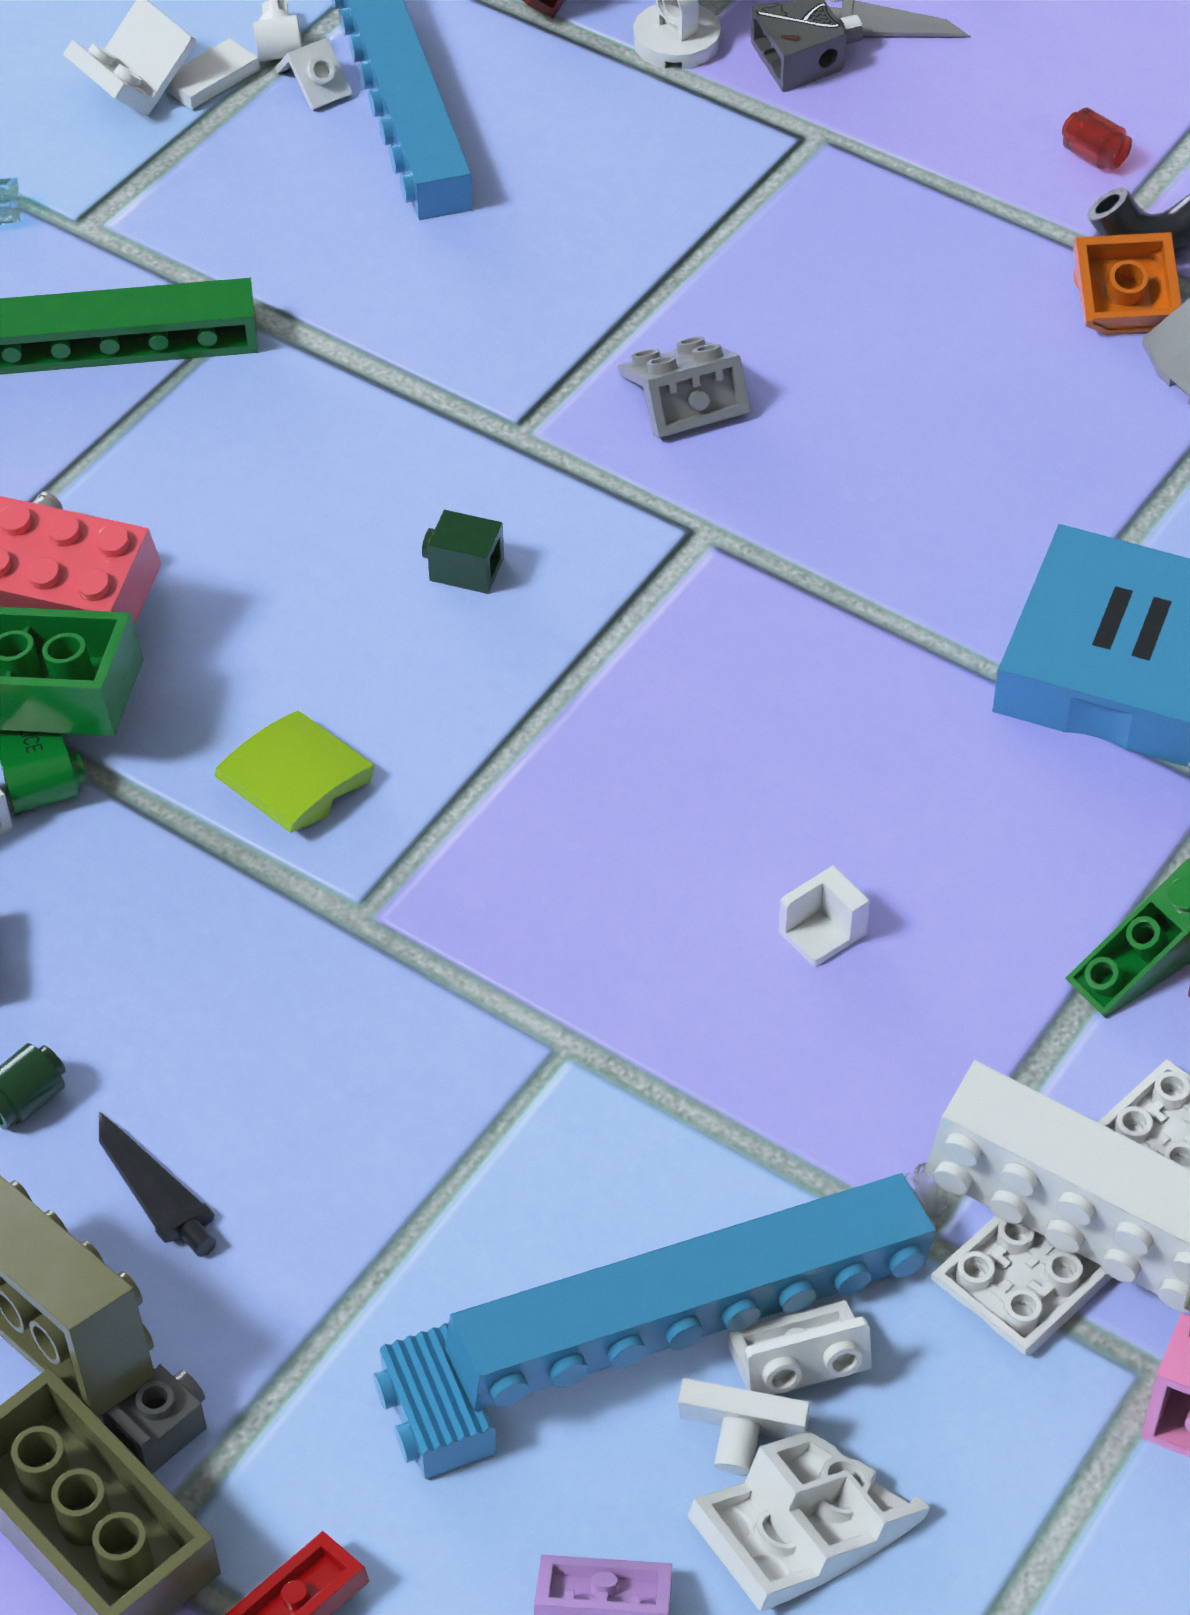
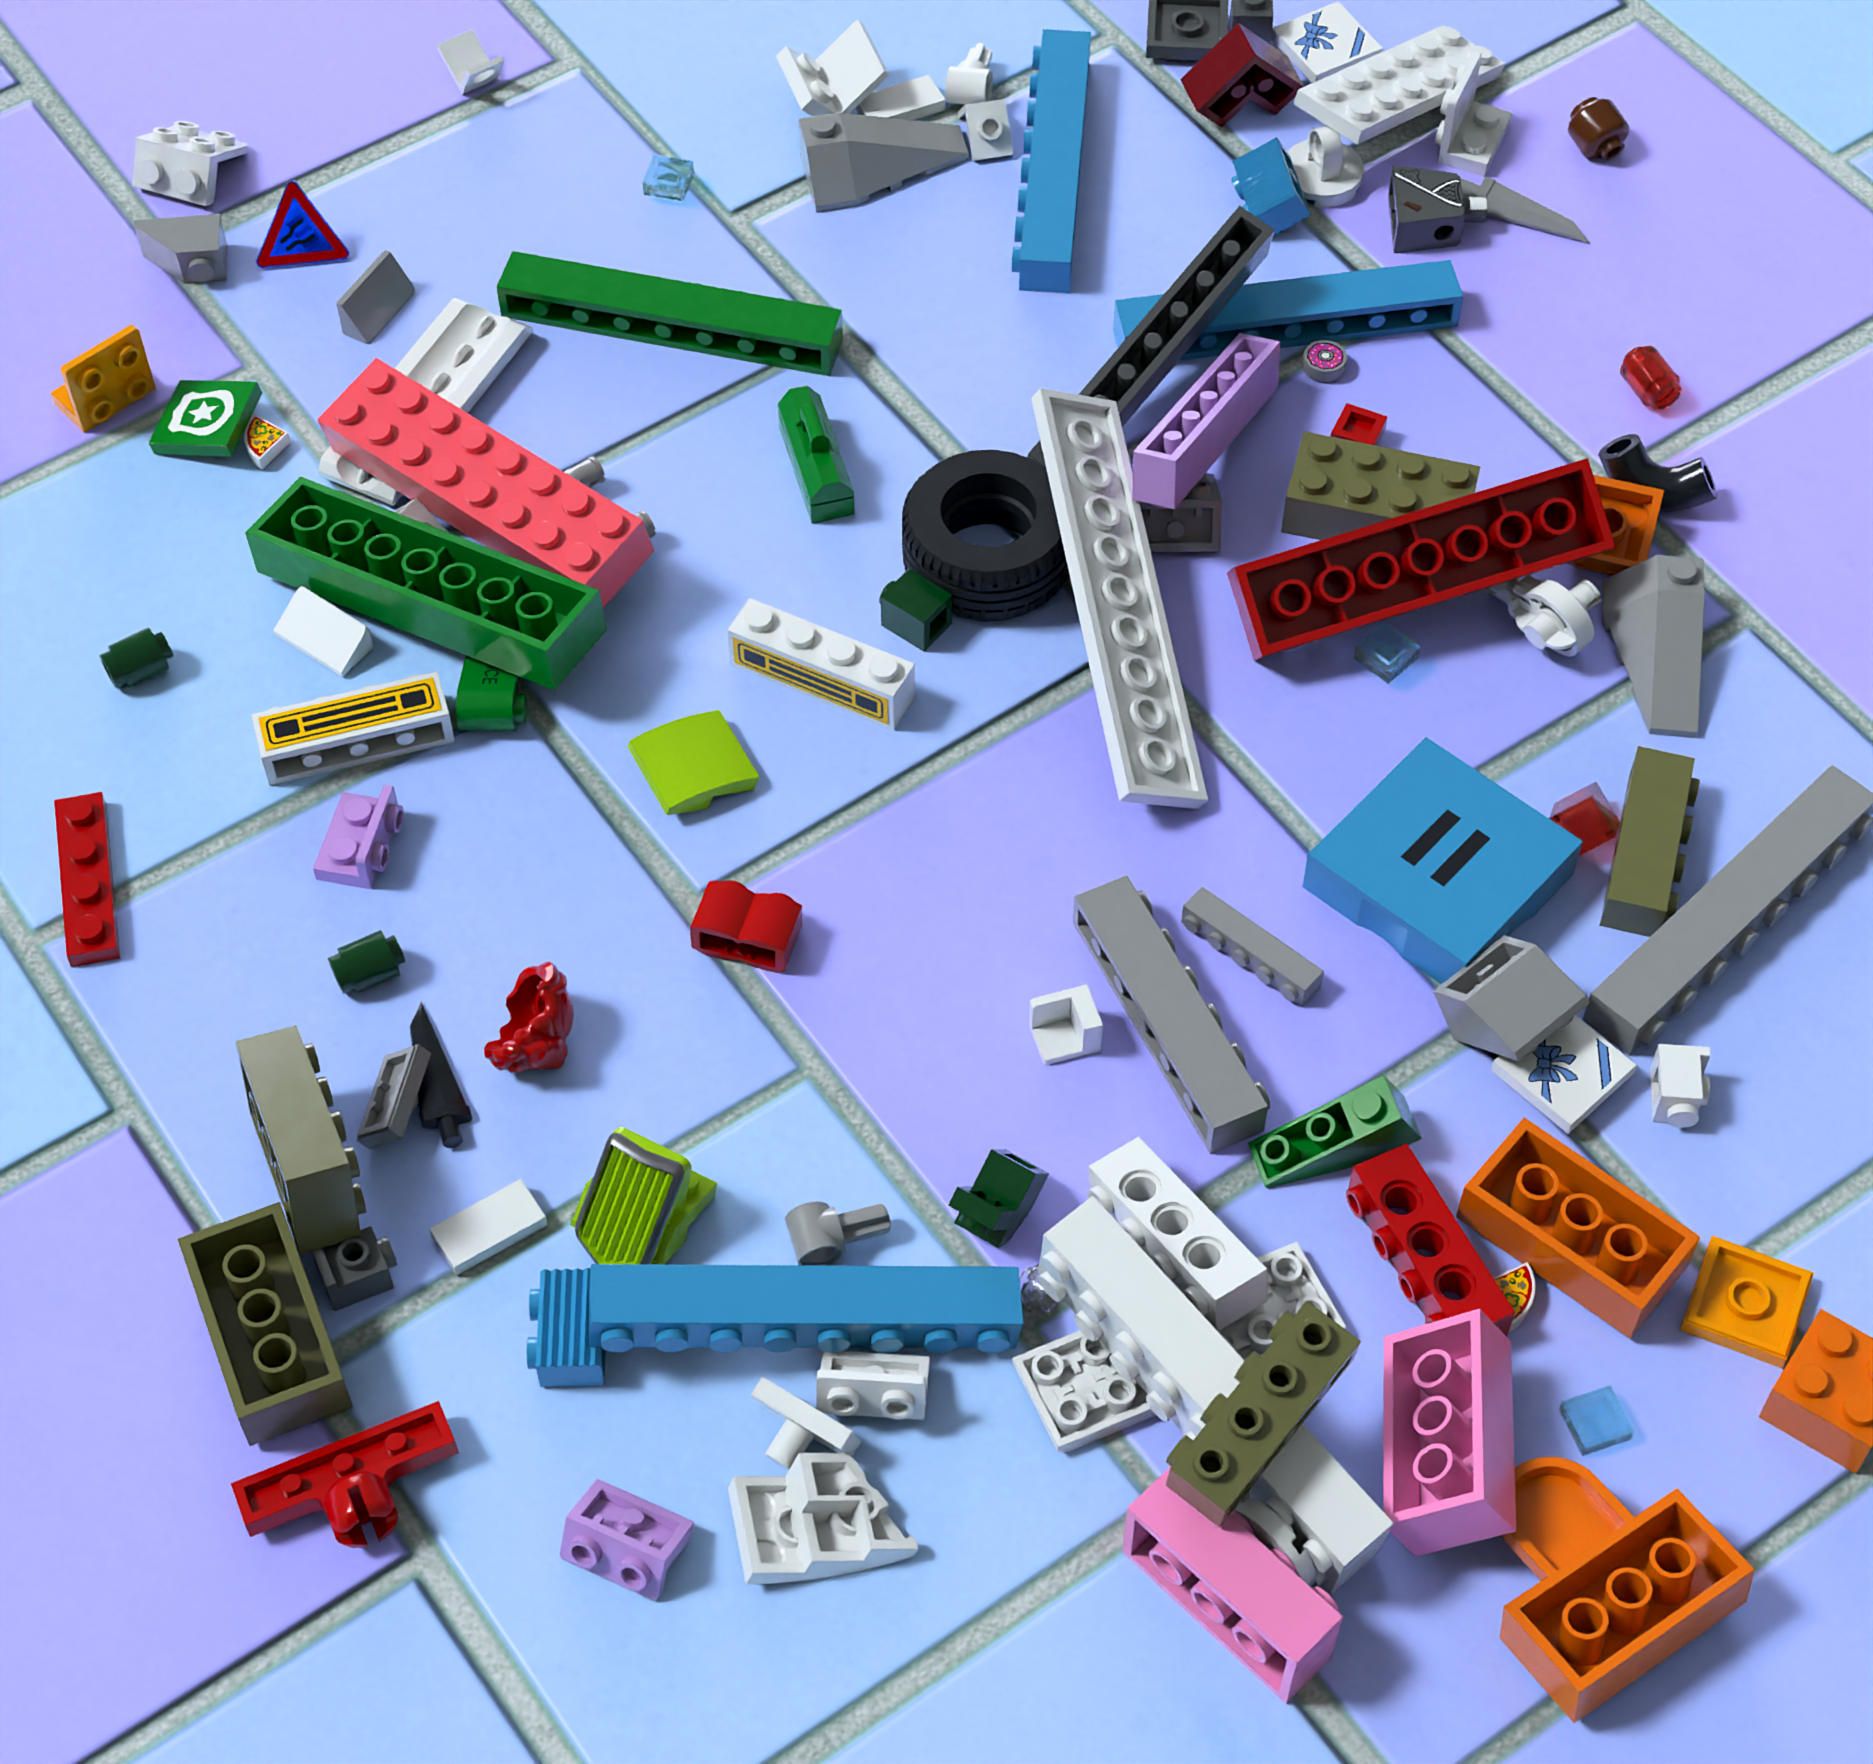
camera: 20 degrees right, 5 degrees up
none -> light grey plate [356,1044,431,1149]
none -> white tile [429,1178,548,1276]
none -> red hair [484,961,574,1073]
none -> lime piece [570,1127,717,1265]
none -> red brick [690,880,802,972]
none -> white brick [727,597,915,731]
none -> green piece [778,385,855,524]
none -> light grey axle [785,1201,891,1266]
none -> light grey wedge [798,113,969,212]
none -> black tyre [902,449,1069,622]
none -> dark green brick [948,1149,1050,1248]
none -> dark grey brick [1027,206,1275,468]
none -> white plate [1031,388,1208,809]
none -> light grey brick [1073,875,1270,1154]
none -> white brick [1087,1136,1267,1331]
none -> dark azure brick [1113,260,1463,361]
none -> lavender brick [1132,333,1280,509]
none -> light grey piece [1181,886,1324,1007]
none -> red brick [1227,458,1616,661]
none -> dark azure brick [1231,137,1310,235]
none -> olive brick [1281,431,1481,540]
none -> tile [1302,340,1347,382]
none -> red plate [1331,403,1388,446]
none -> clear light blue plate [1353,621,1421,684]
none -> white pin [1484,575,1601,657]

